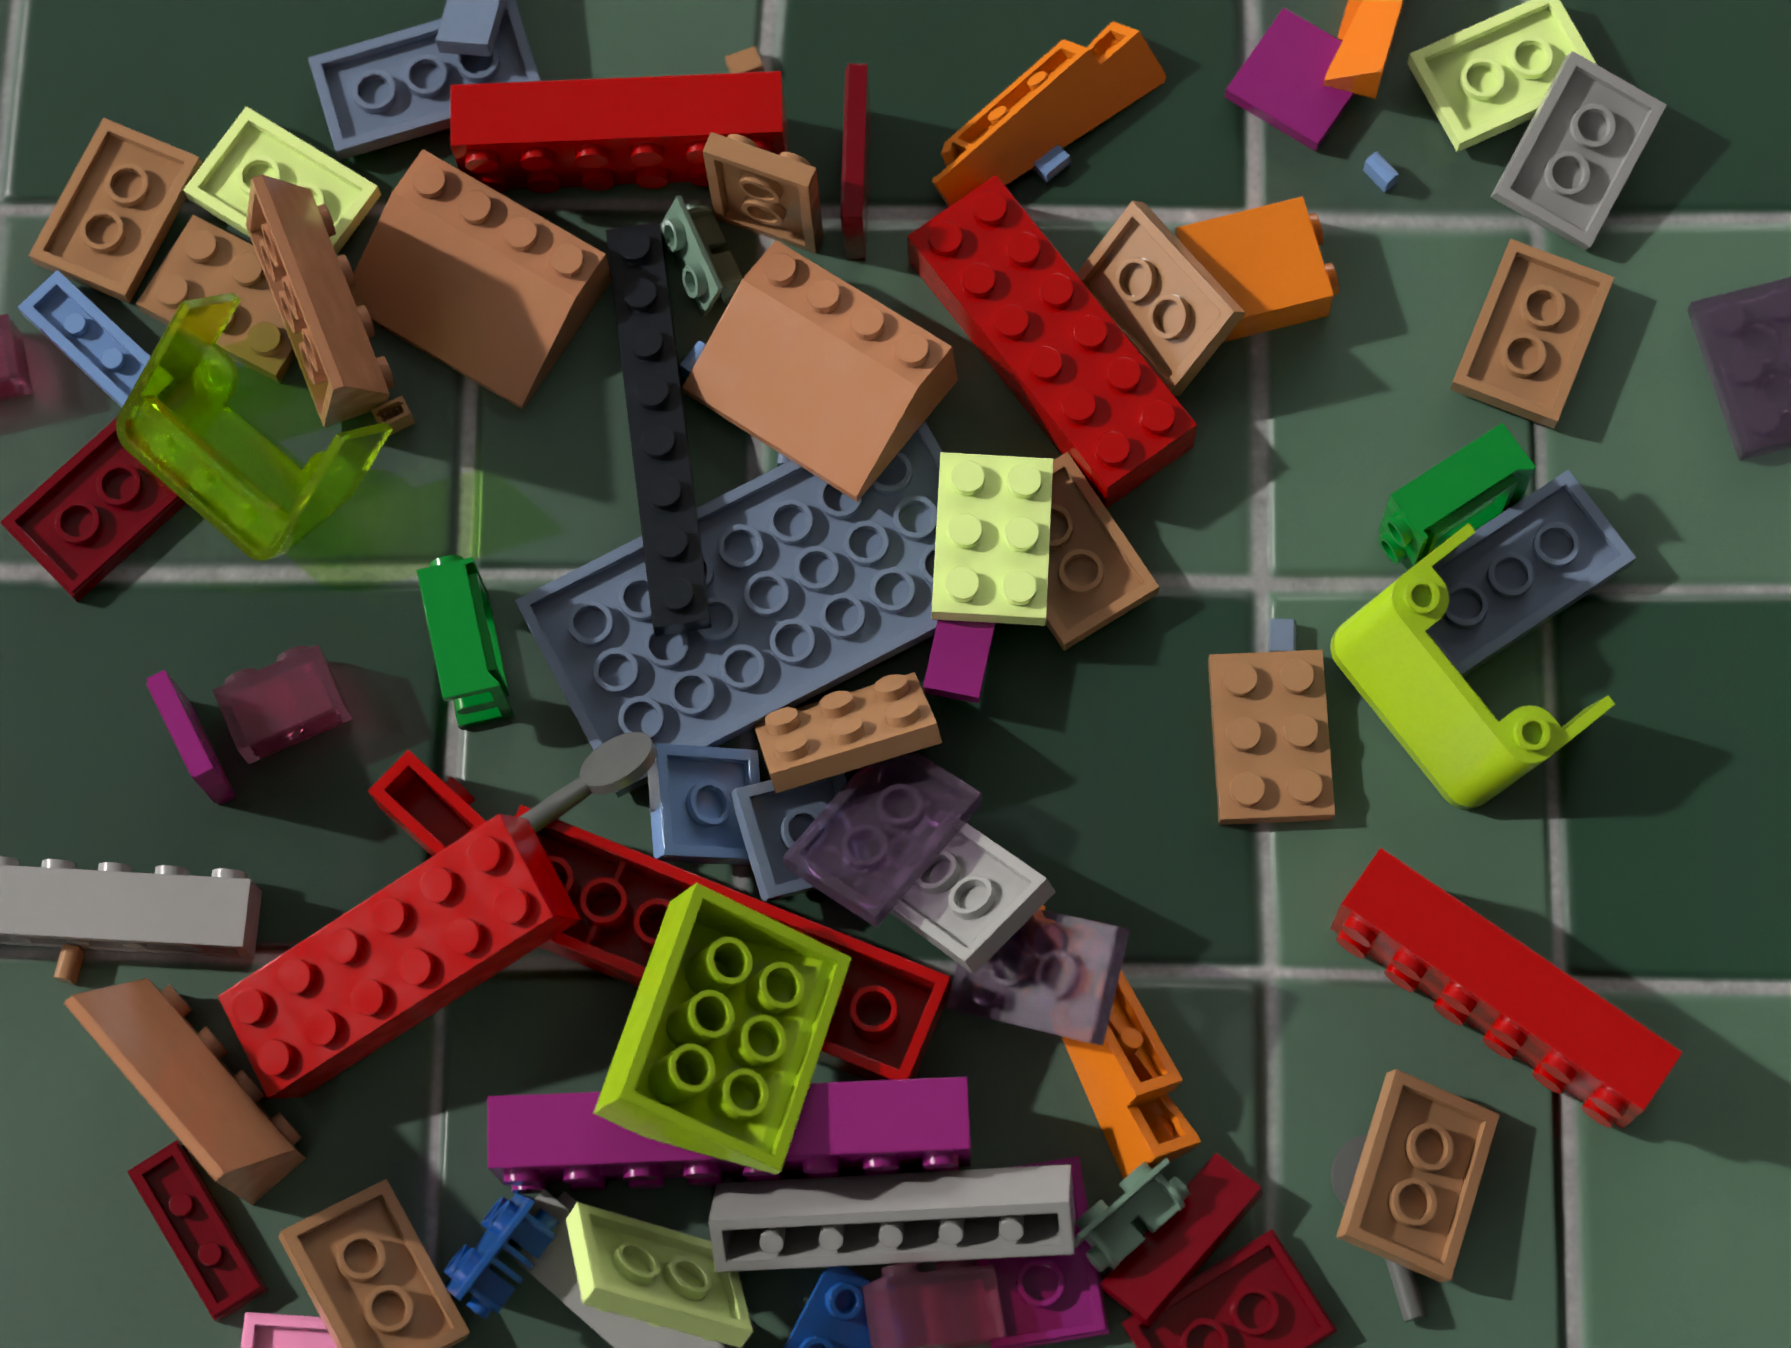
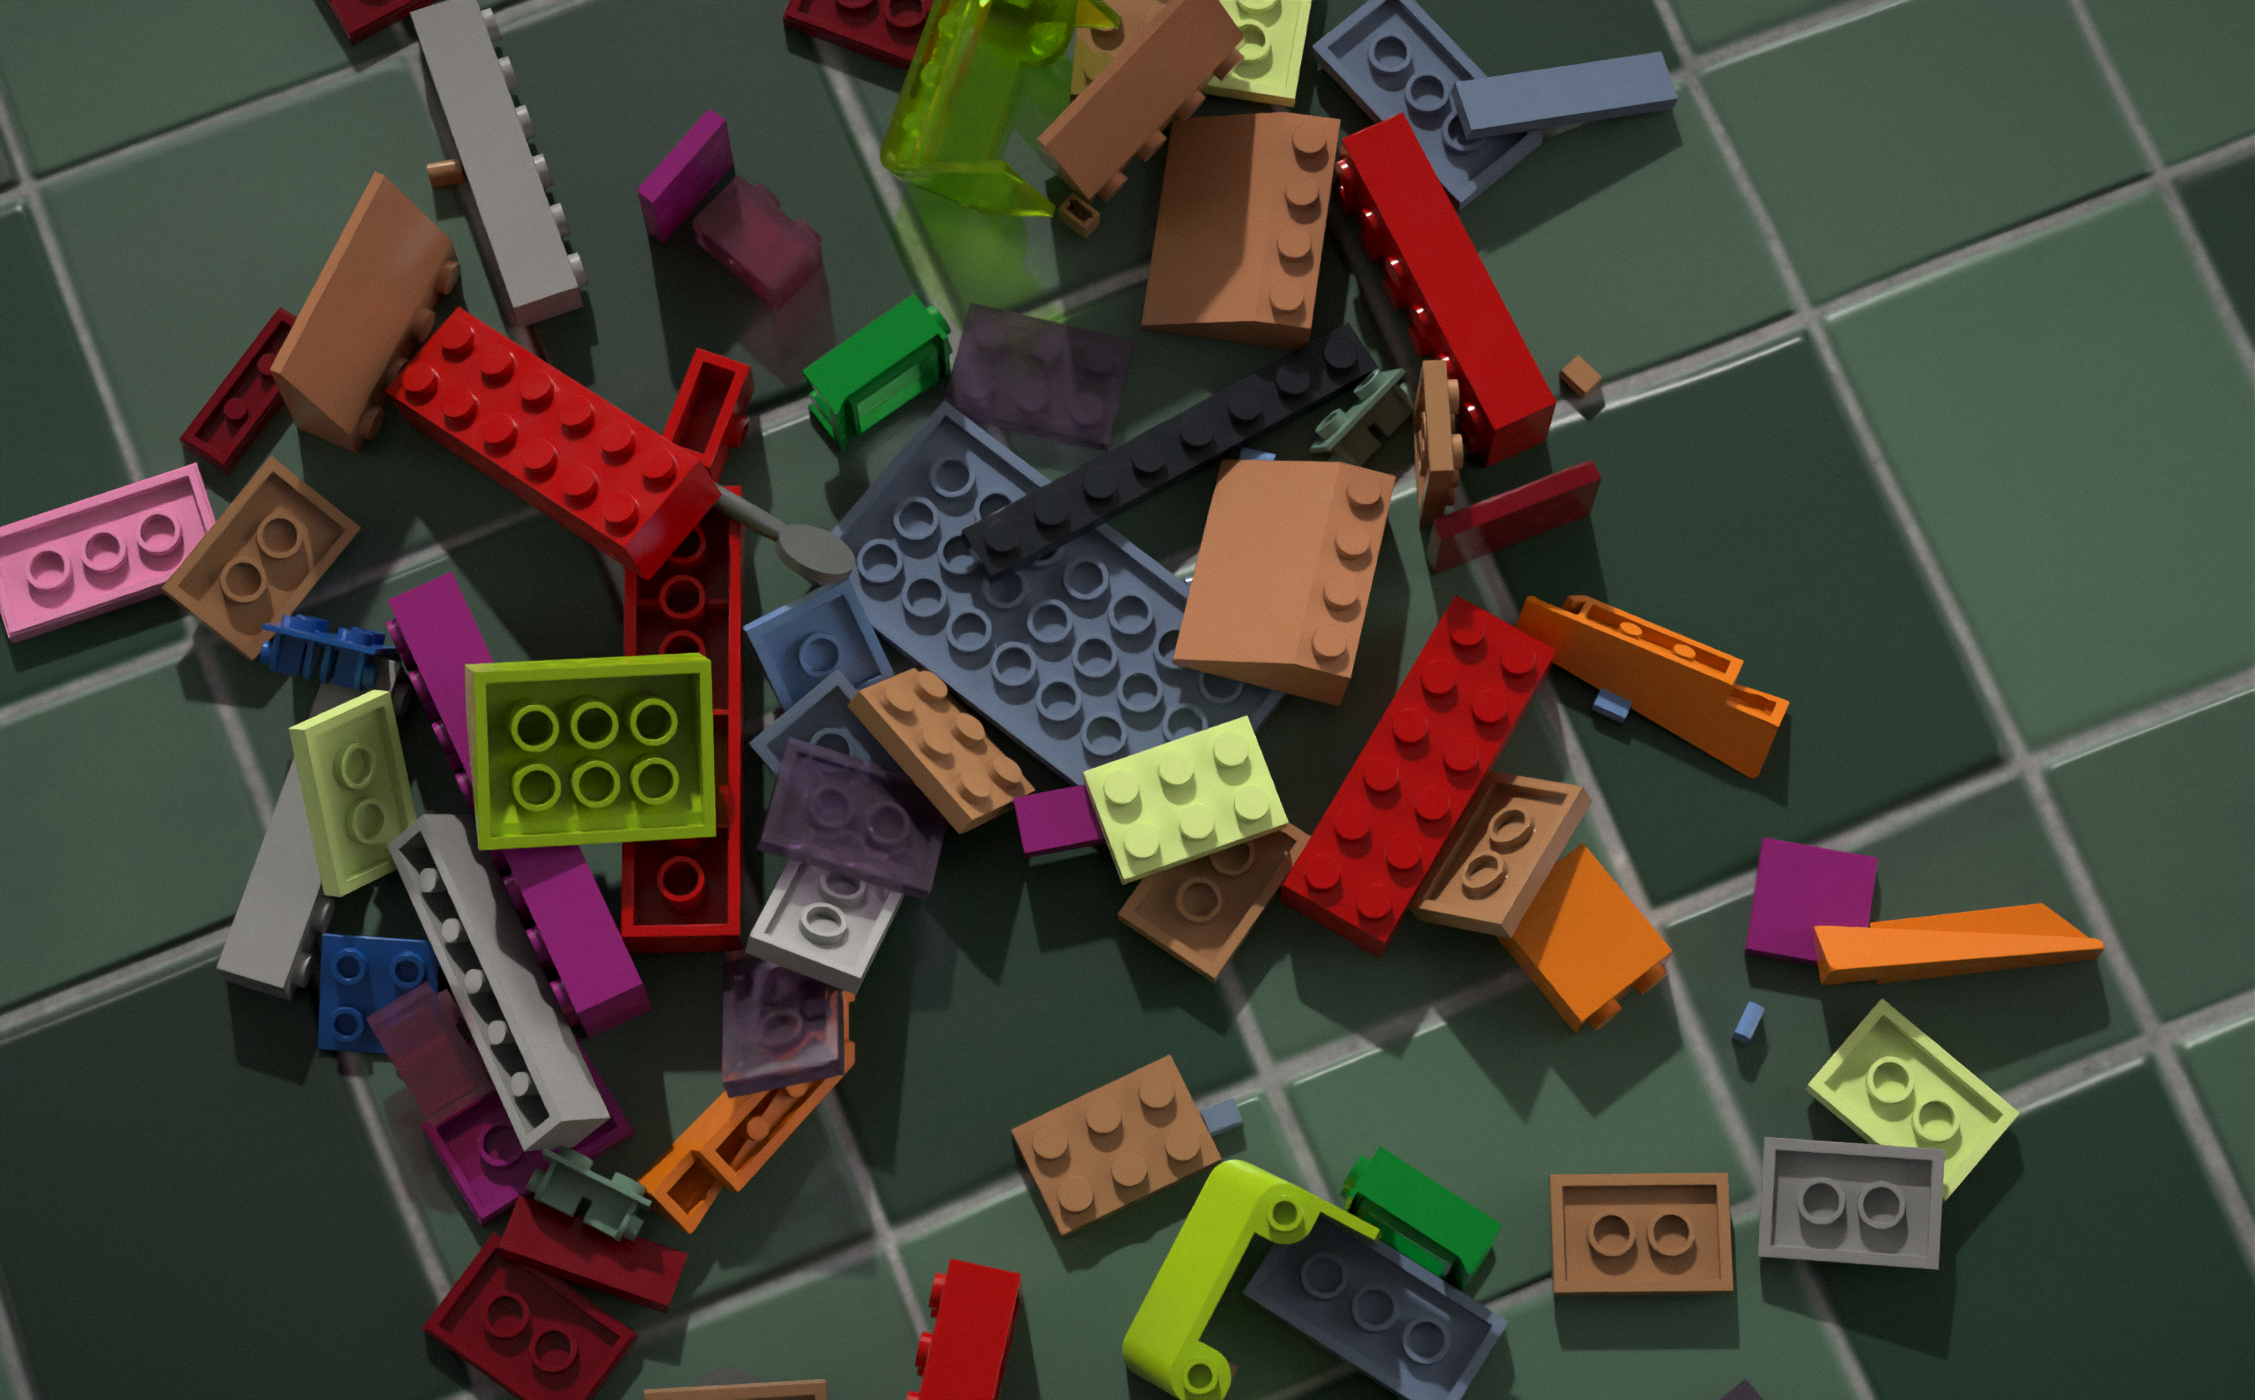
camera: 60 degrees right, 0 degrees up
none -> clear purple plate [944,303,1135,452]

